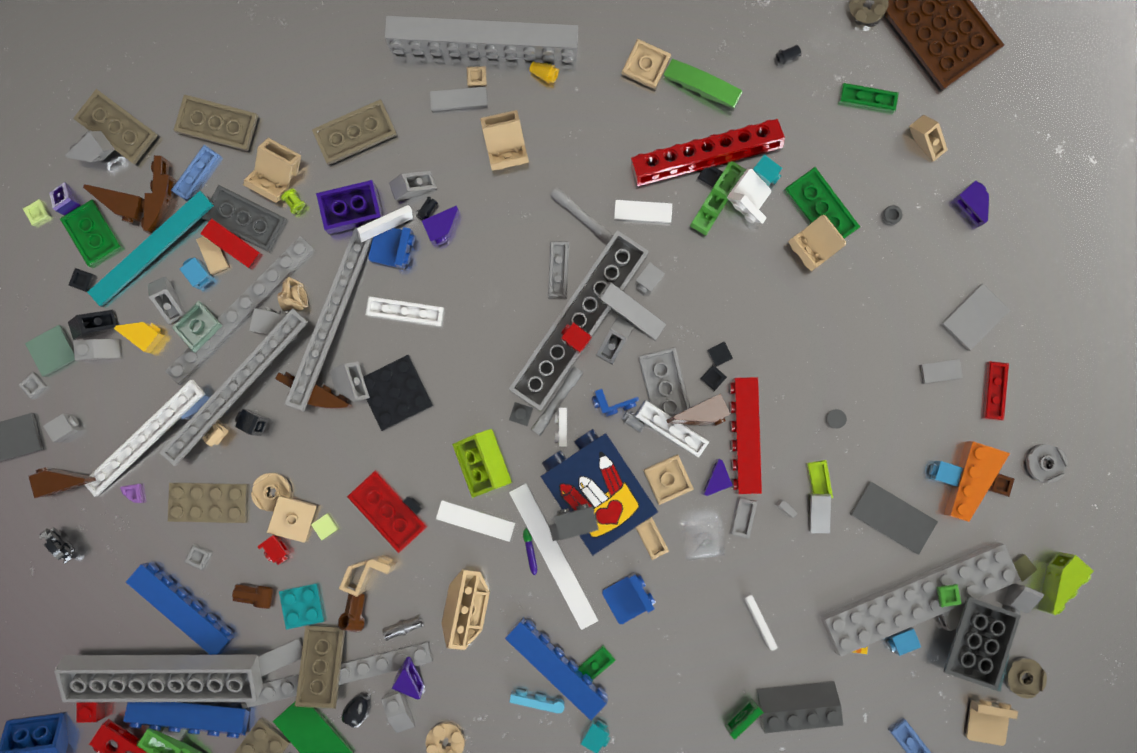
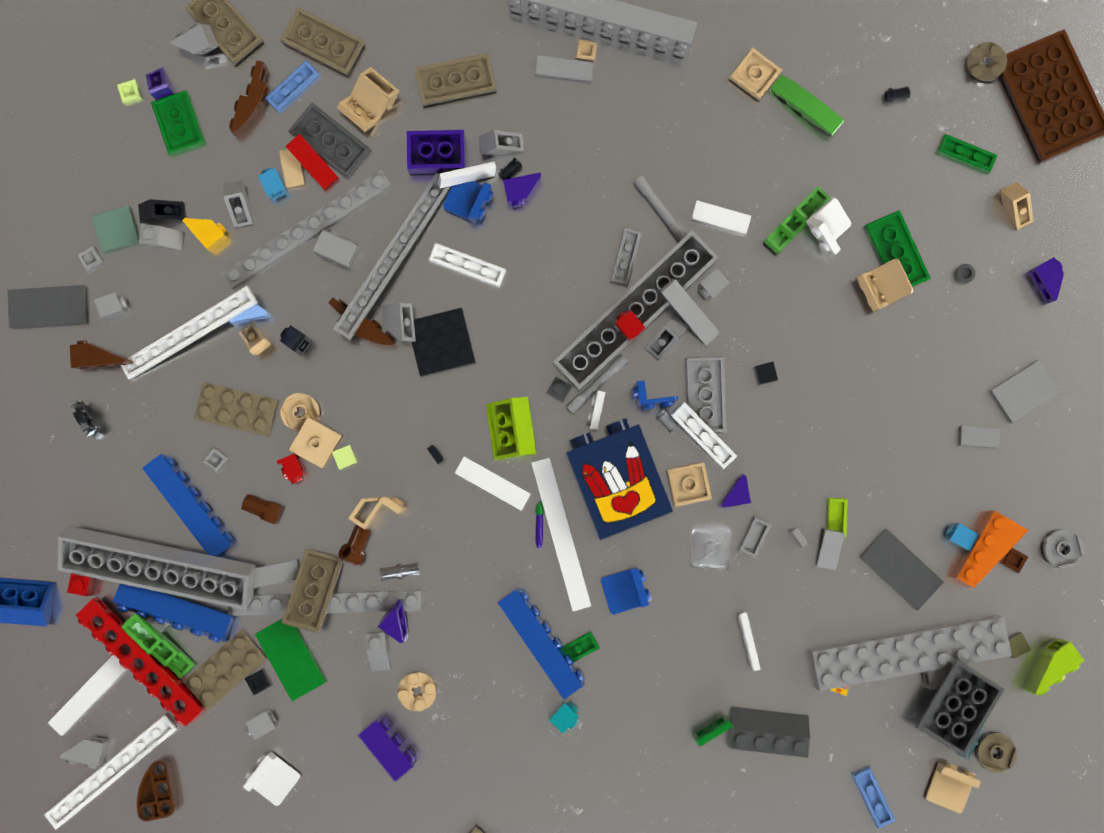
camera: 10 degrees right, 0 degrees up
black tile [68,268,95,292] -> none
reddish brown slope [83,184,144,224] -> none
teal tile [87,191,214,307] -> none
medium lavender tile [120,484,144,503] -> none
light grey plate [160,308,308,466] -> none
sand green tile [172,301,223,353] -> none
tan piece [277,277,308,311] -> none
teal plate [279,583,326,630] -> none
lime bush [281,188,306,214] -> none
black animal [341,695,369,728] -> none
red tile [347,470,428,553] -> none
tan wedge [441,569,490,650] -> none
tan piece [480,110,529,171] -> none
medium azure plate [509,689,564,714] -> none
yellow cone [529,61,559,83] -> none
dark grey hinge [549,503,599,541] -> none
red brick [631,119,785,186] -> none
tan tile [635,517,669,560] -> none
slope [666,394,731,426] -> none
black tile [697,166,723,189] -> none
black tile [700,365,727,391] -> none
red brick [729,377,762,494] -> none
teal brick [753,154,783,187] -> none
dark grey tile [826,409,847,429] -> none
dark azure brick [887,627,921,656] -> none
bright green tile [936,584,961,607] -> none
red tile [983,361,1009,421] -> none
light grey slope [1003,583,1044,615] -> none

